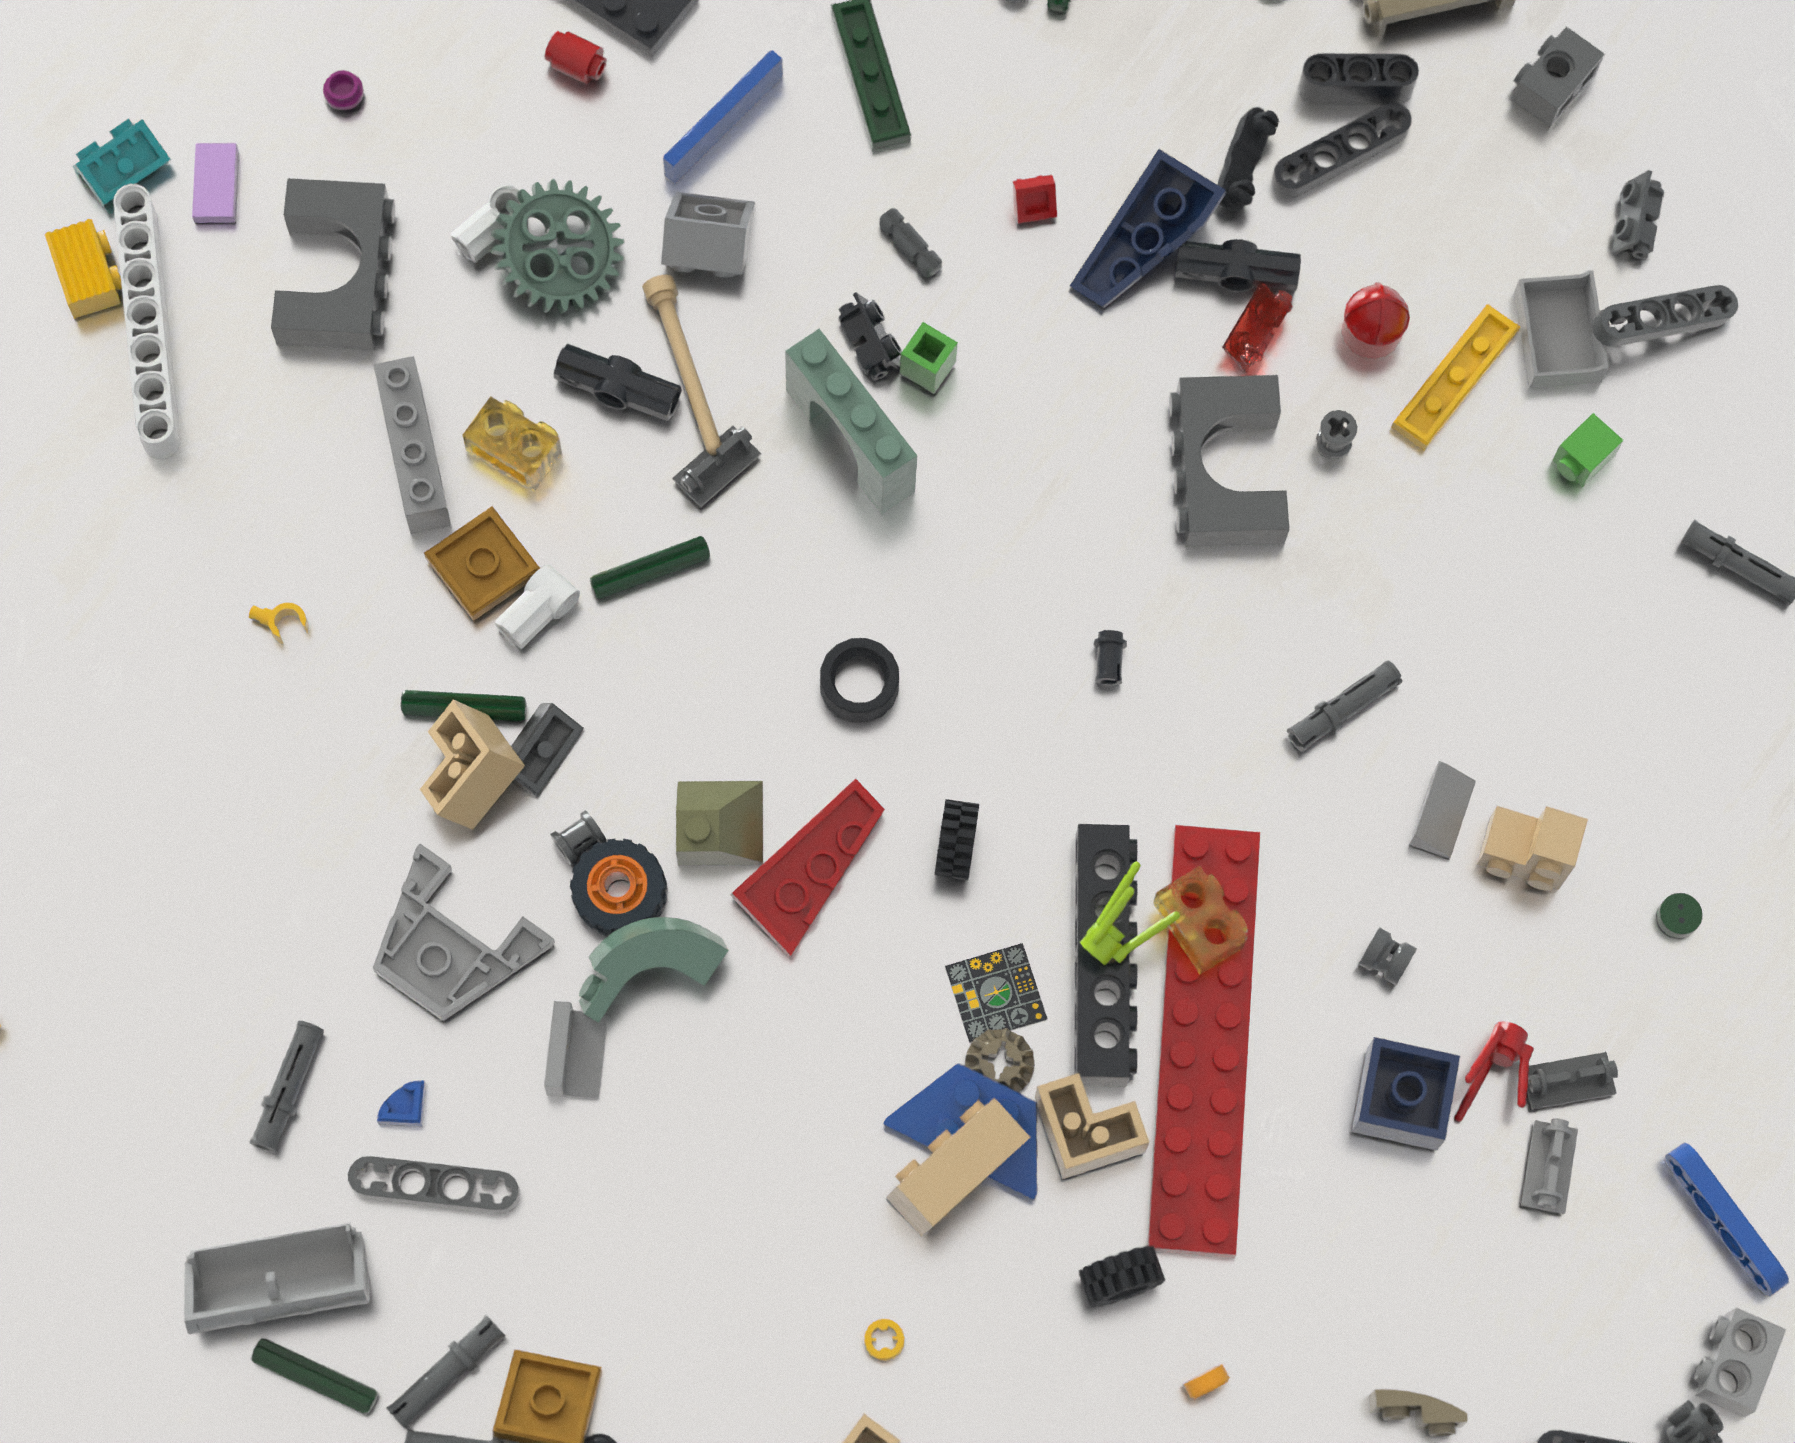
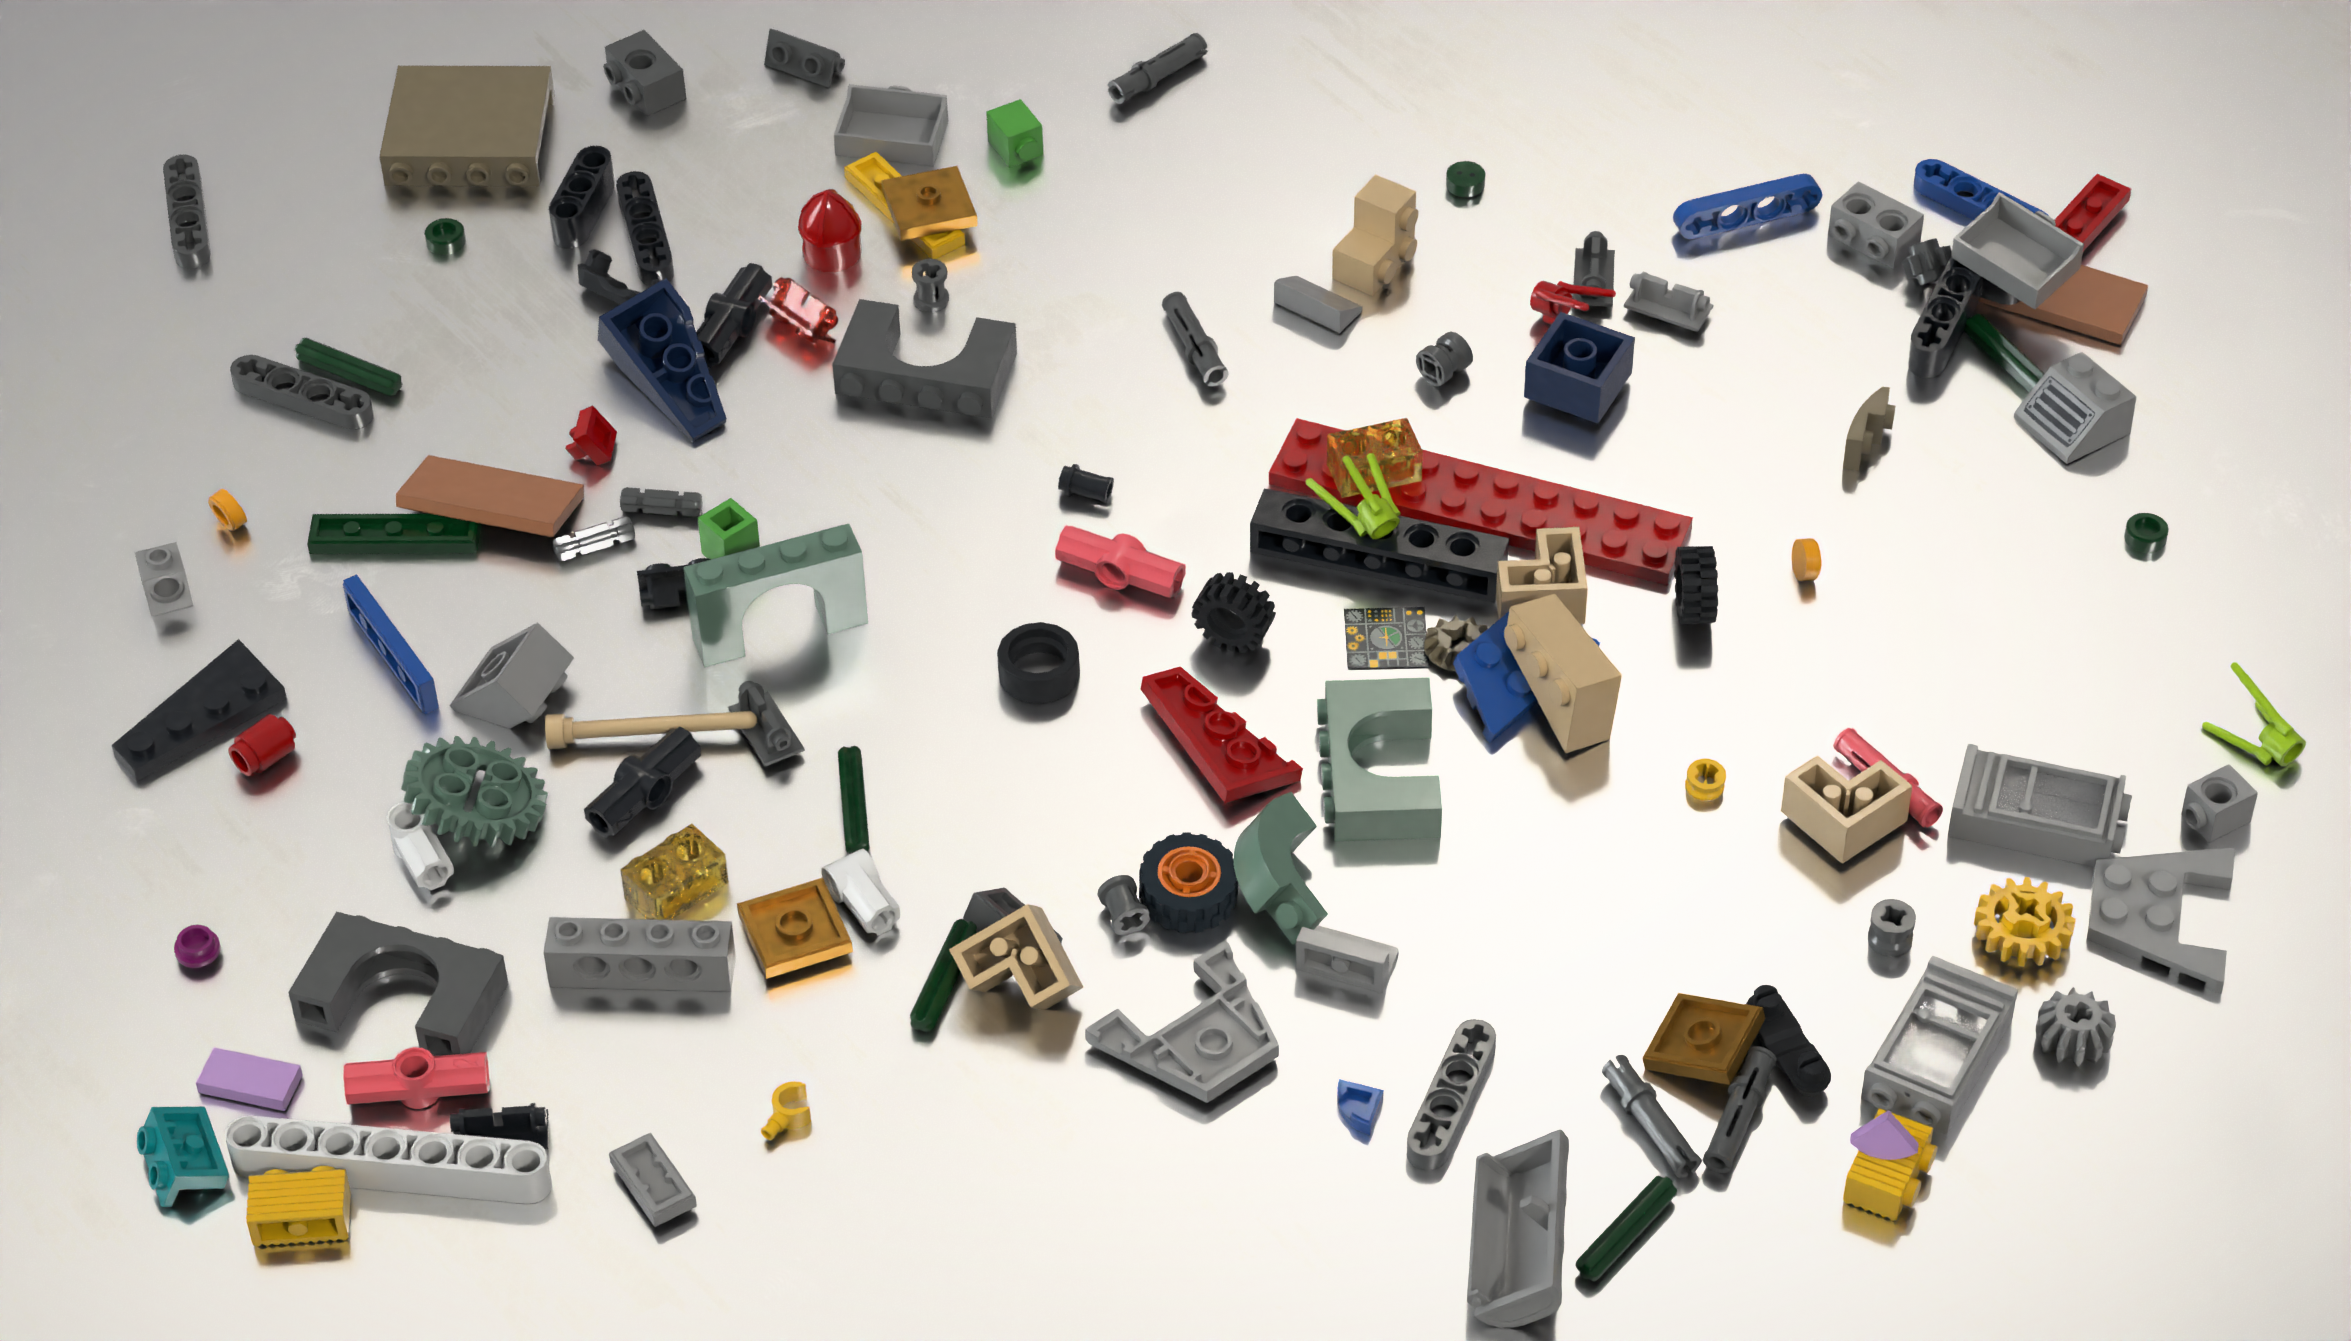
camera: 70 degrees left, 25 degrees down
dark grey pin [250,1021,324,1153] -> none
olive slope [676,781,763,866] -> none
dark grey beam [1592,285,1739,347] -> none
none -> coral piece [343,1047,490,1109]
none -> nougat tile [396,455,584,537]
none -> black hinge [450,1103,549,1149]
none -> light grey plate [609,1132,697,1227]
none -> dark grey axle [620,487,703,518]
none -> pearl gold plate [881,166,978,241]
none -> coral piece [1055,525,1186,599]
none -> sand green arch [1316,677,1443,841]

